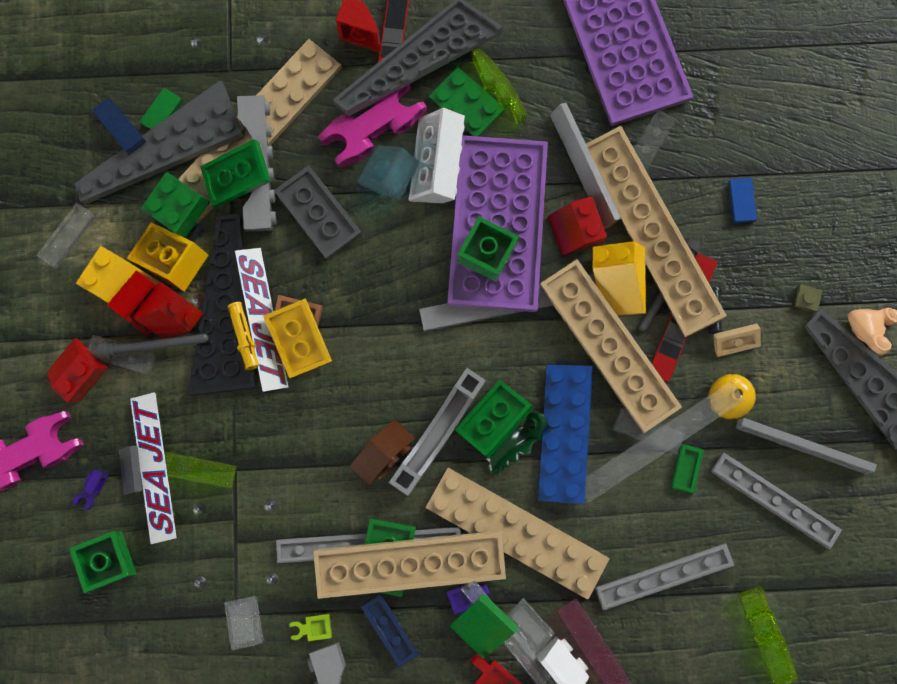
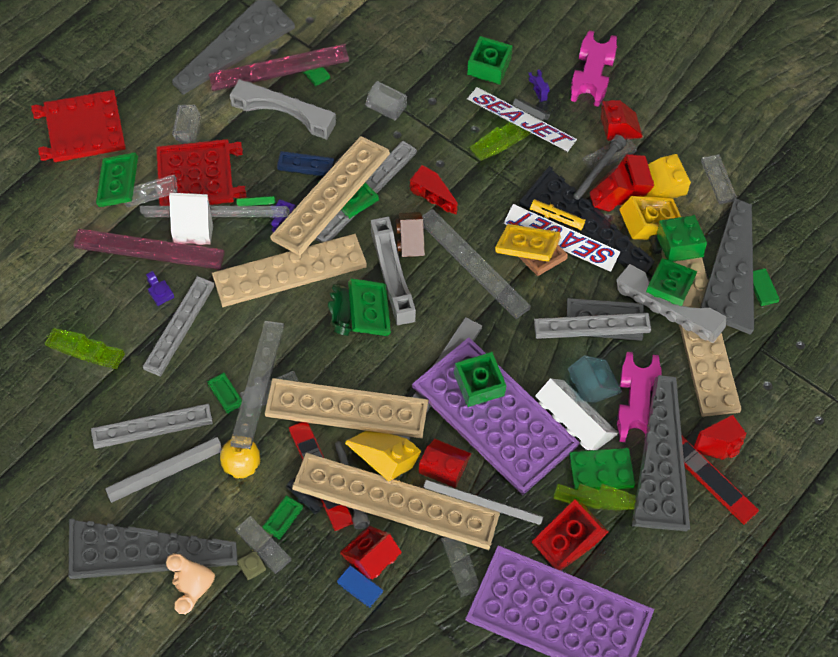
camera: 130 degrees right, 20 degrees down
dark blue tile [92,97,146,155] -> none
lime plate [290,613,332,641] -> none
clear brick [506,598,555,659] -> none
blue plate [538,365,593,504] -> none
tan plate [714,324,761,357] -> none
none -> dark purple plate [146,271,174,306]
none -> clear tile [235,516,291,574]
none -> green tile [263,495,303,540]
none -> red slope [340,526,402,580]
none -> red slope [410,165,458,215]
none -> clear tile [422,209,531,319]
none -> red slope [532,499,609,571]
none -> light grey tile [534,313,651,339]

